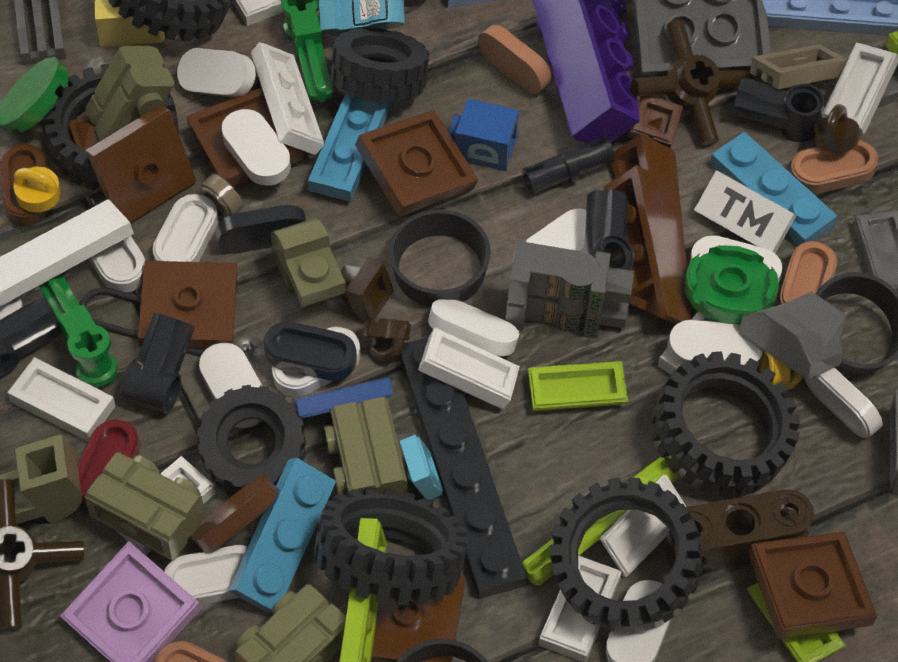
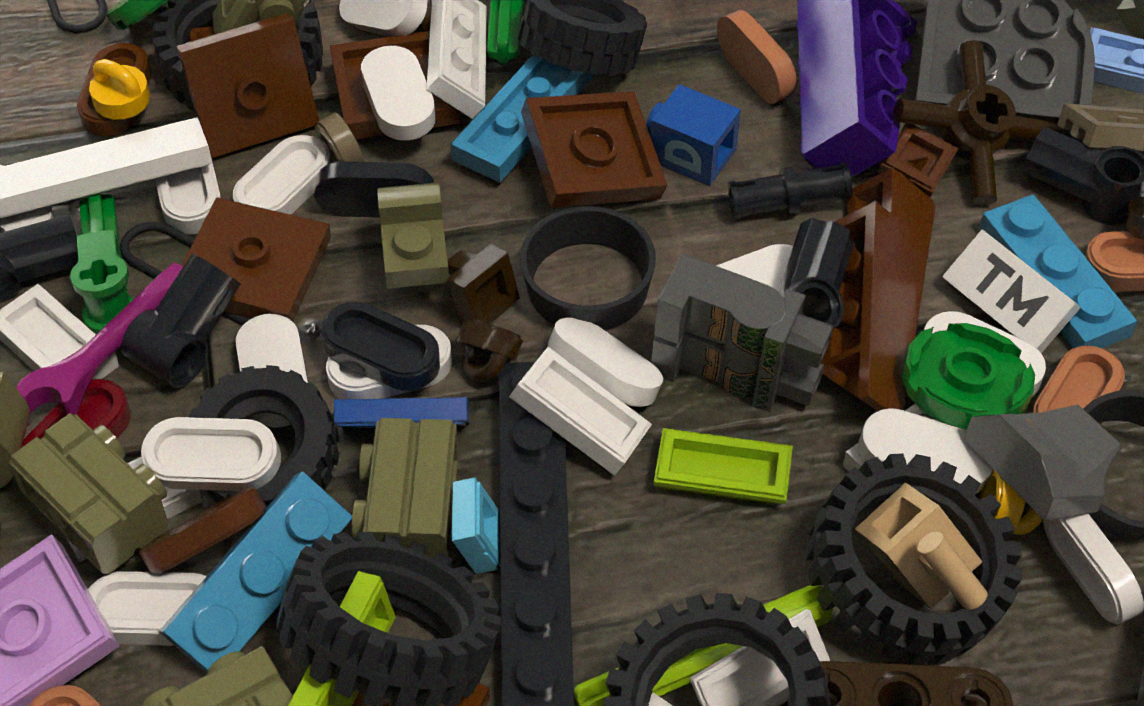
camera: 15 degrees right, 5 degrees down
none -> magenta piece [16,262,183,426]
none -> white tile [141,417,281,491]
none -> tan brick [855,483,987,610]

